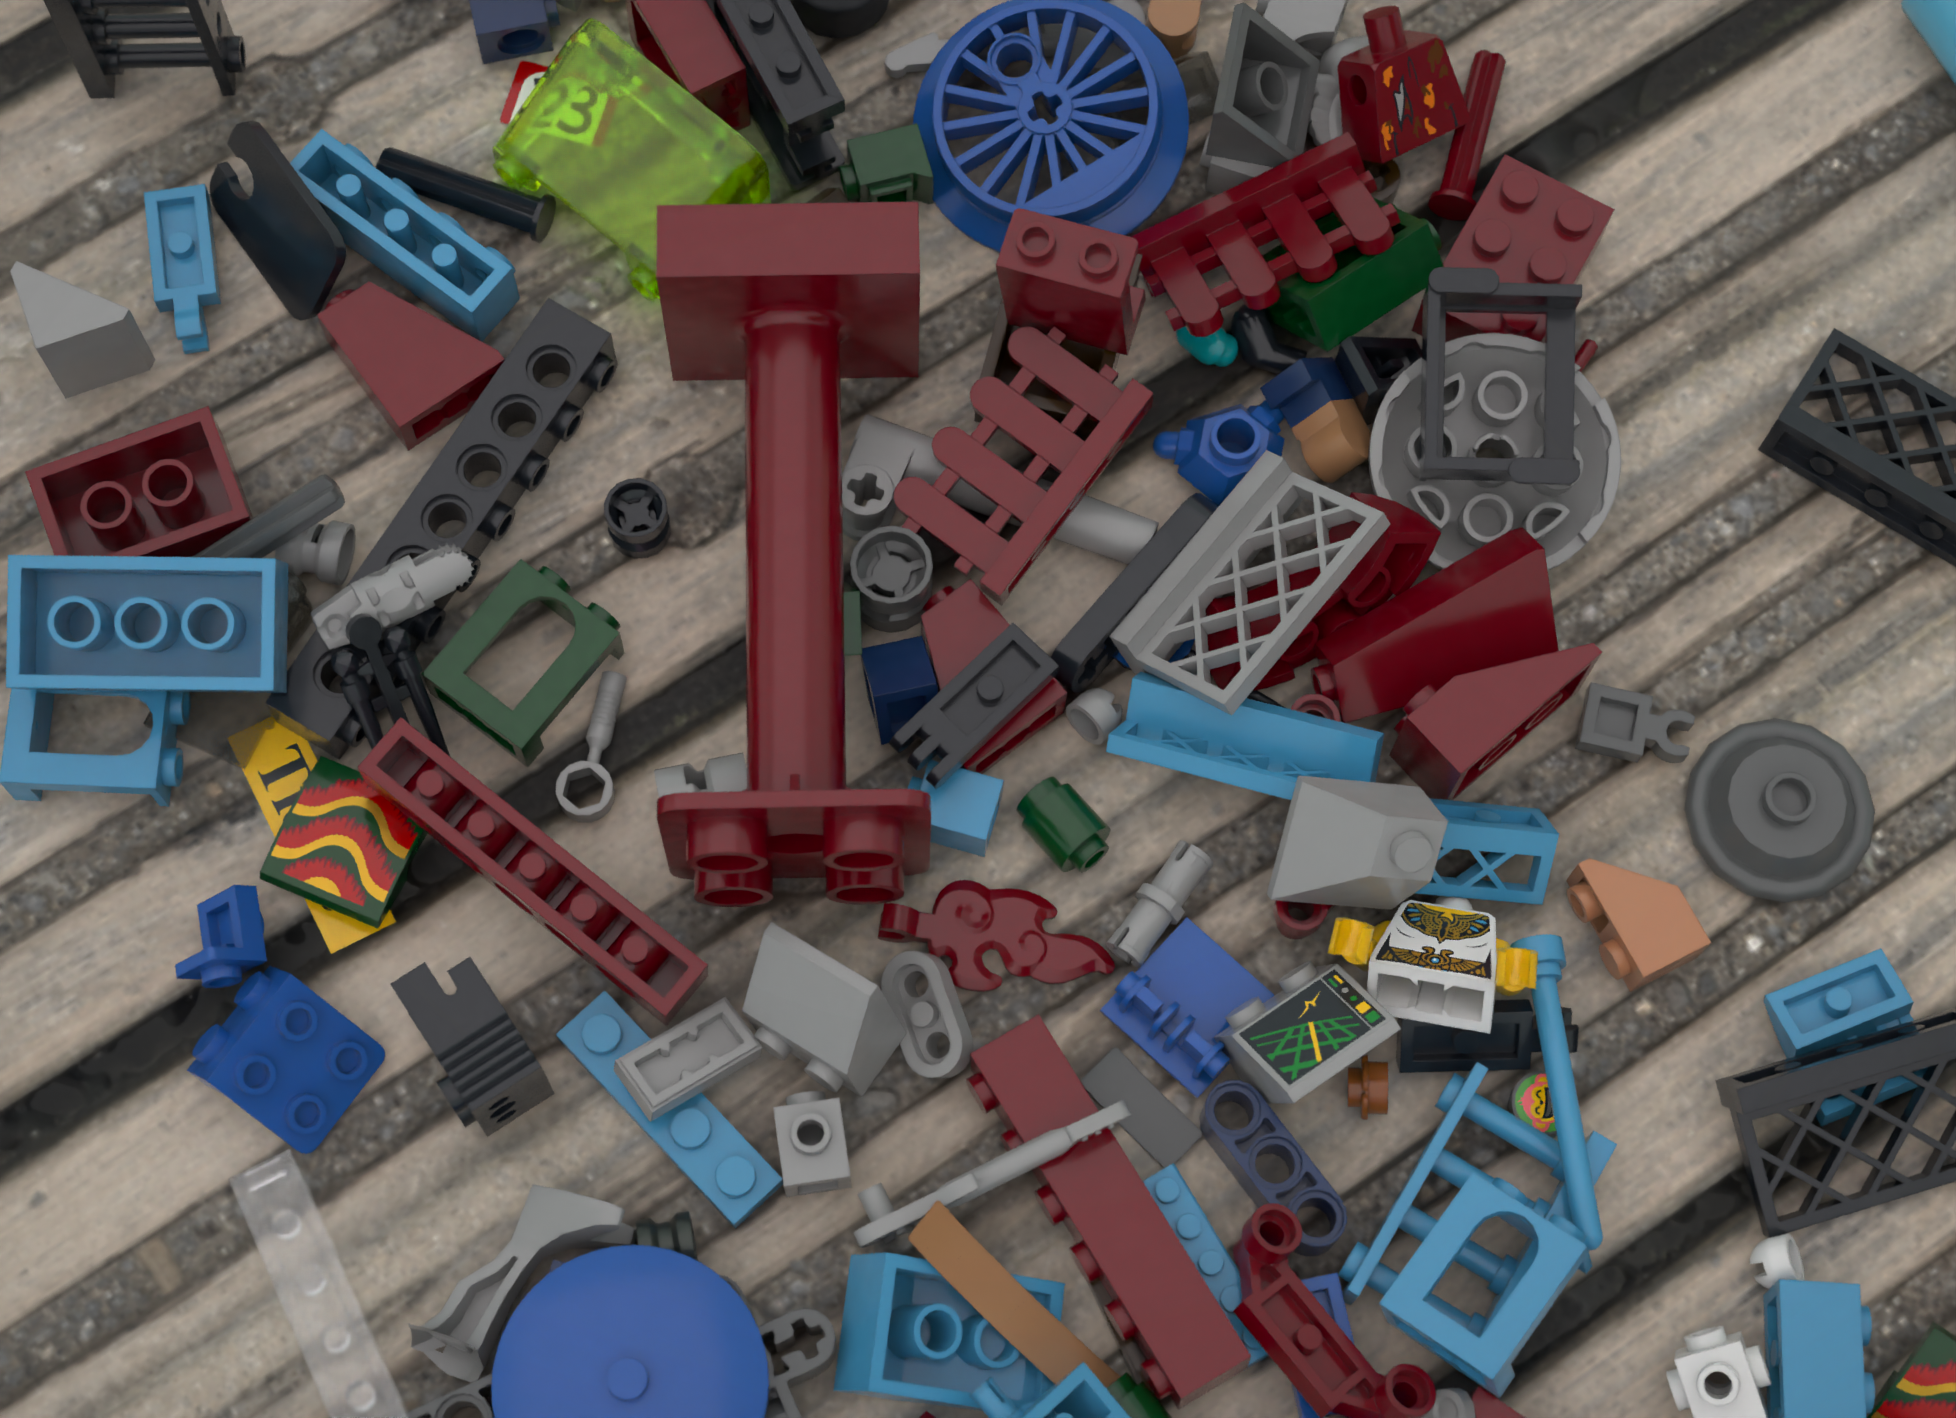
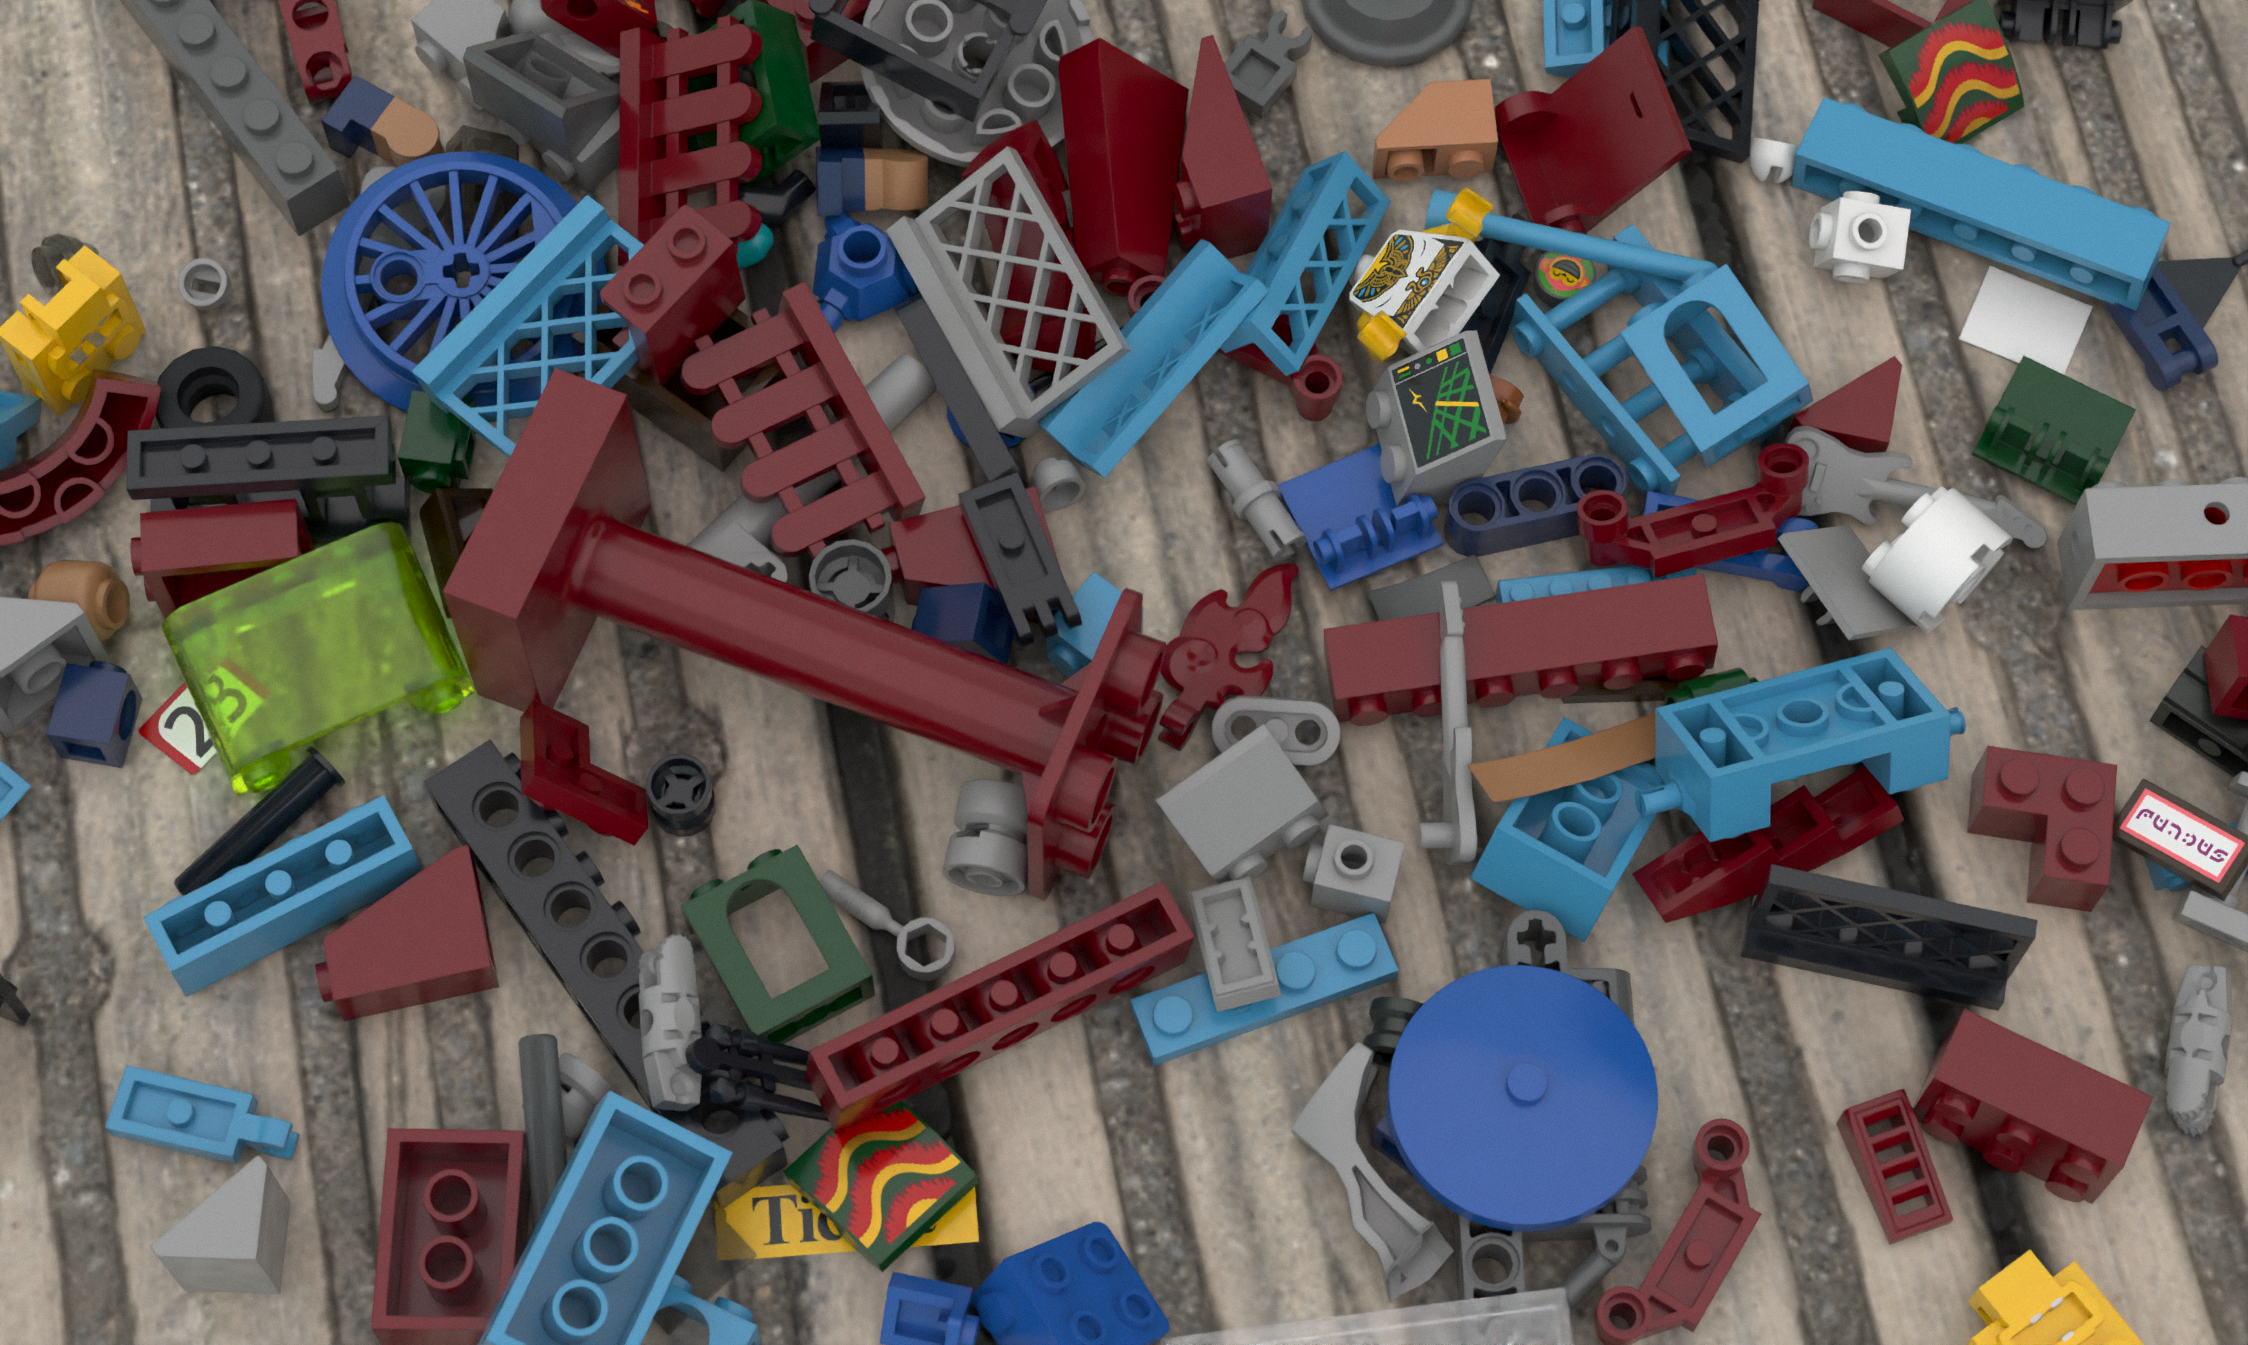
camera: 65 degrees left, 5 degrees down
black piece [209,120,346,321] -> none
black piece [390,957,555,1137] -> none
dark green brick [1016,777,1111,873] -> none
light grey slope [1267,775,1448,910] -> none
none -> dark azure fence [412,195,644,459]
none -> dark red plate [520,699,648,846]
none -> dark red door [1494,26,1692,235]

